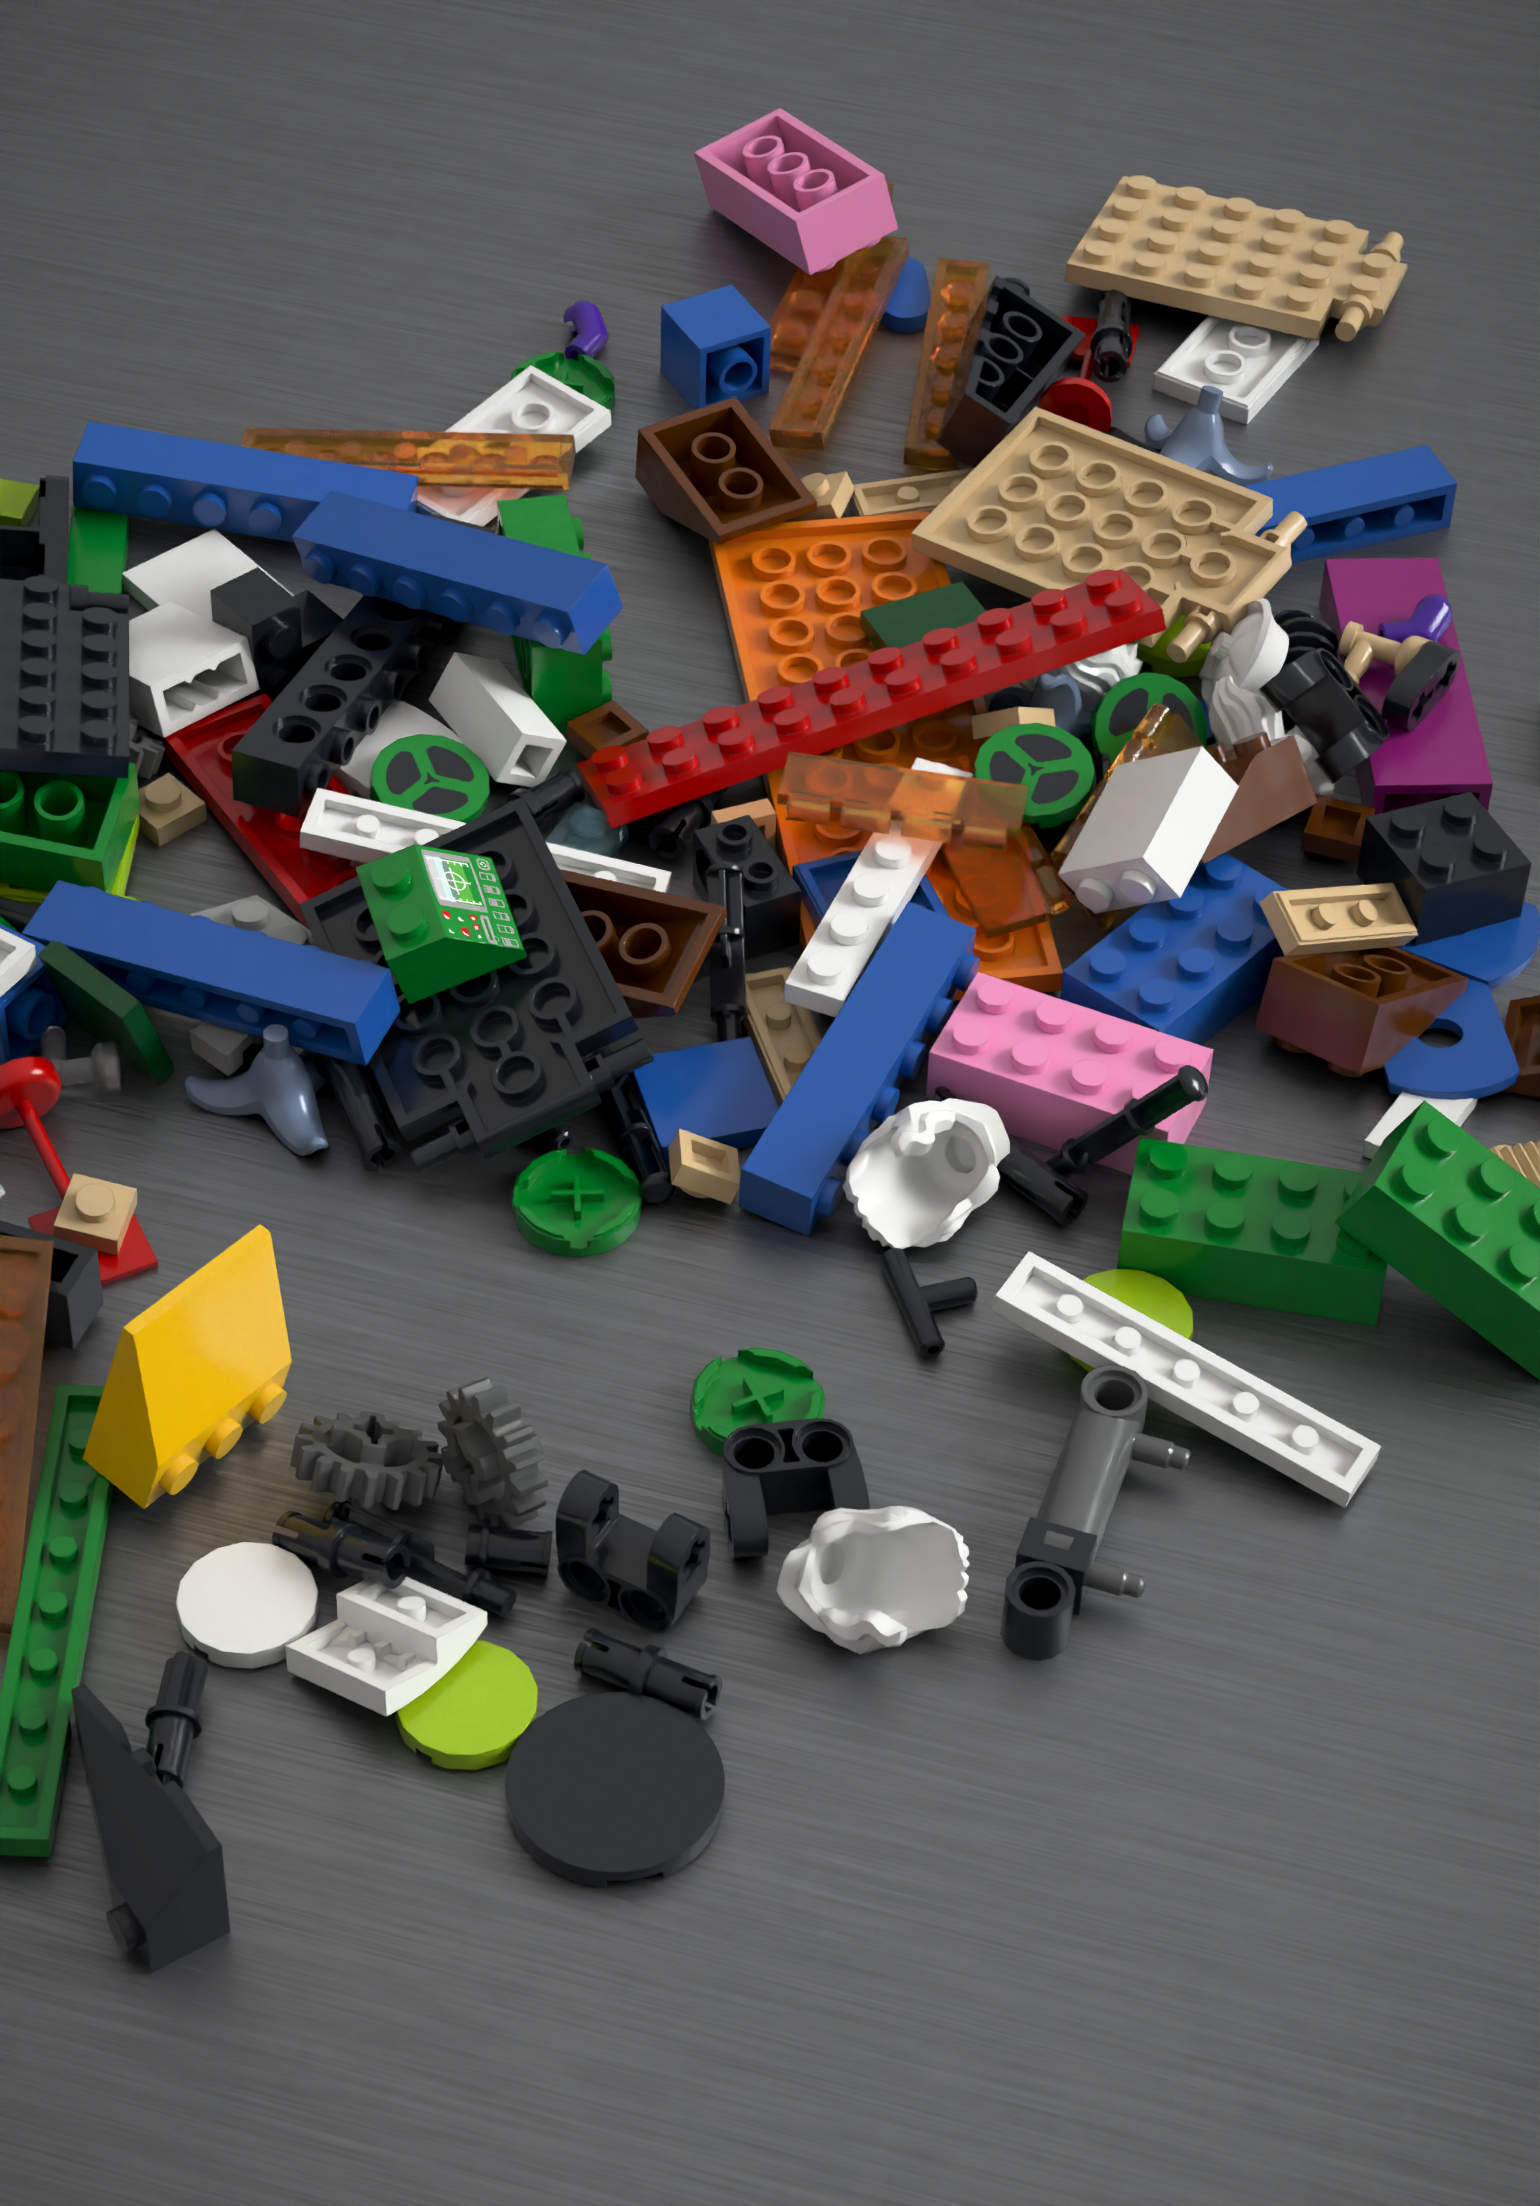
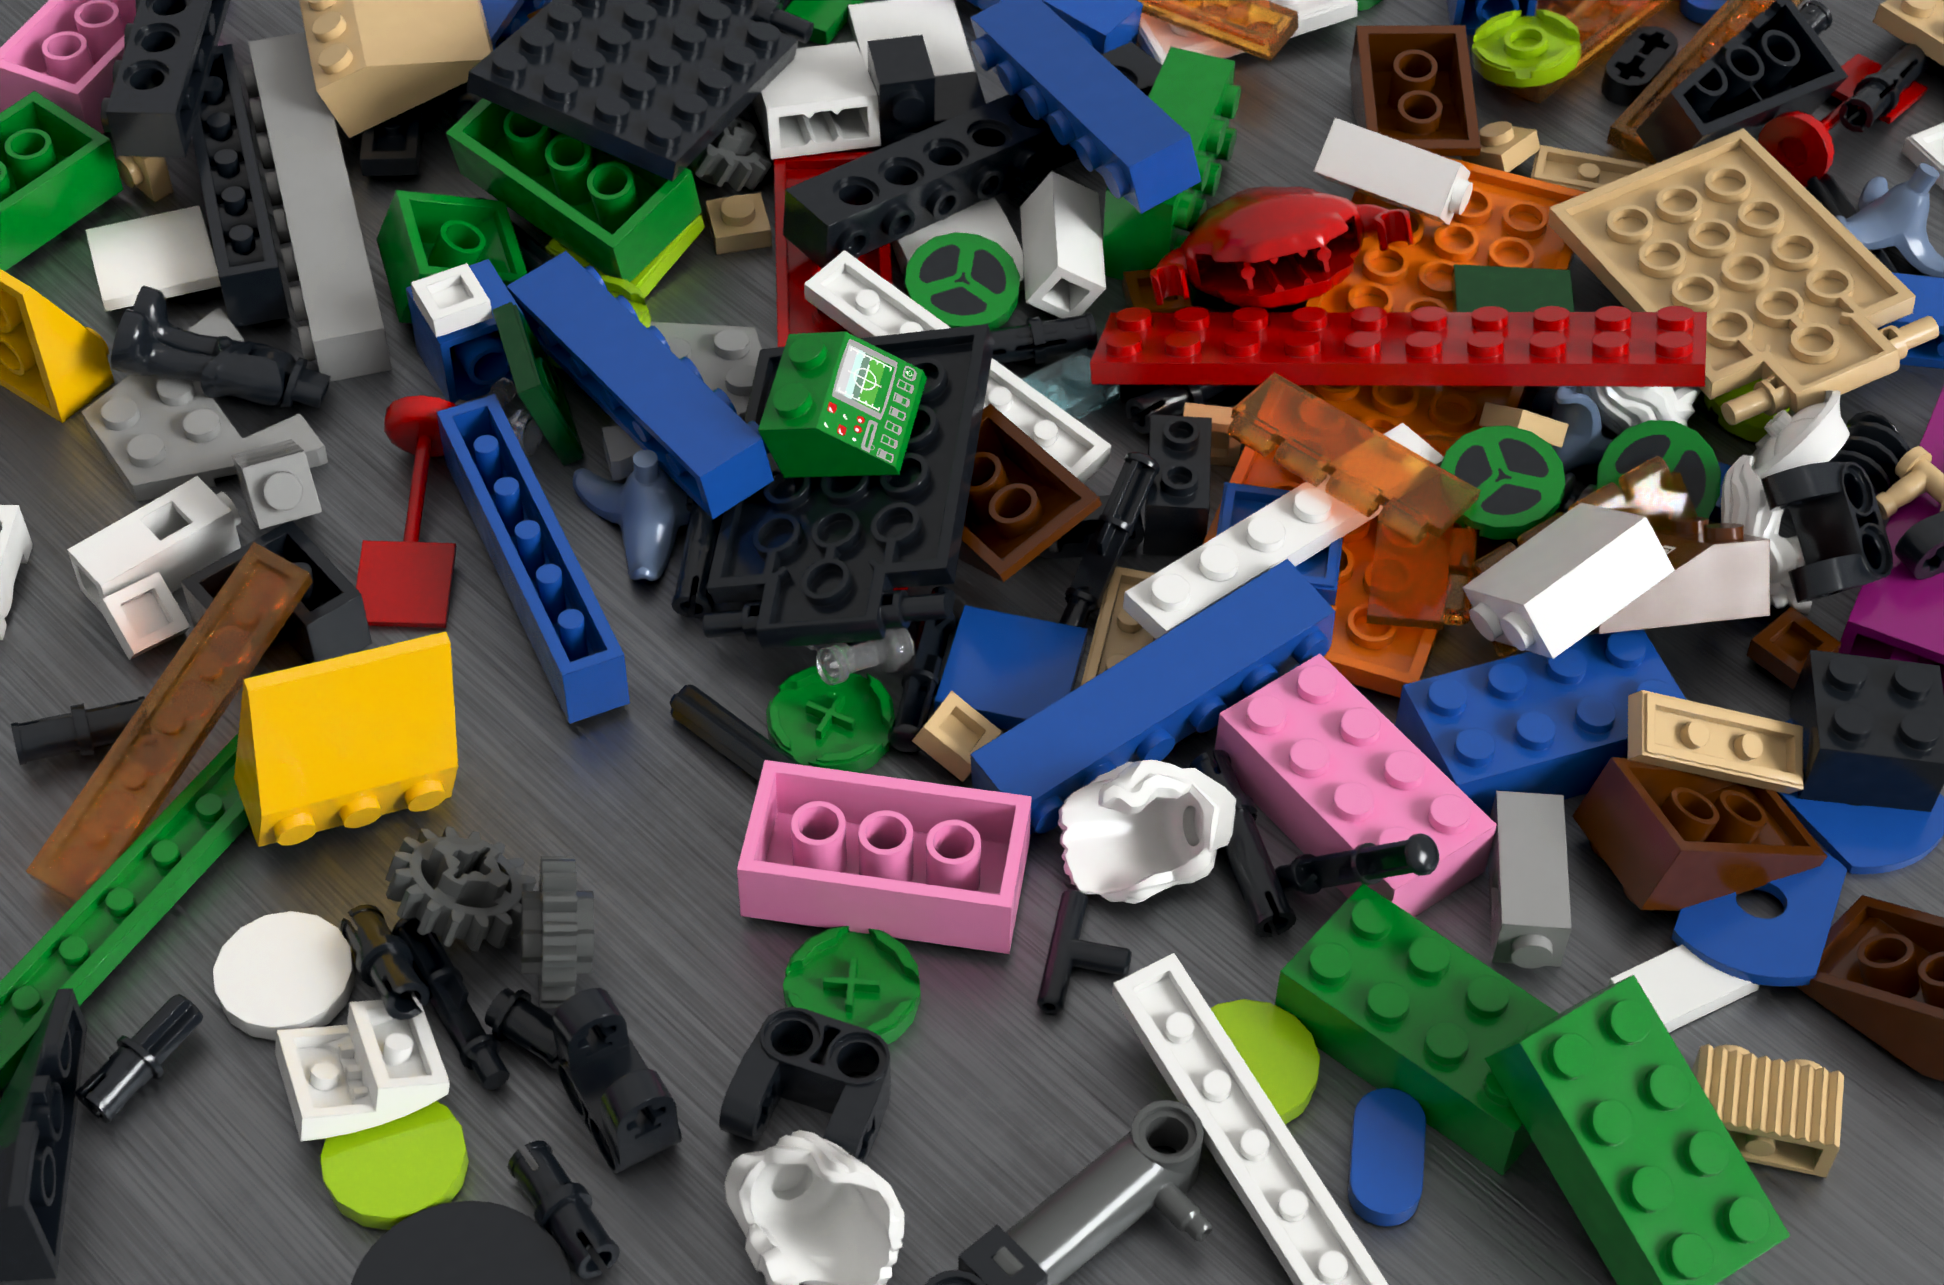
camera: 30 degrees right, 5 degrees up
tan plate [54,1173,137,1256] -> none
none -> blue brick [437,394,630,724]
none -> black axle [670,684,802,781]
none -> bright pink brick [737,760,1032,954]
none -> clear piece [806,629,915,685]
none -> red piece [1150,187,1414,308]
none -> white brick [1314,118,1473,225]
none -> blue tile [1347,1088,1426,1227]
none -> lime tile [1472,9,1581,88]
none -> light grey brick [1488,791,1572,969]
none -> black beam [1601,26,1678,106]

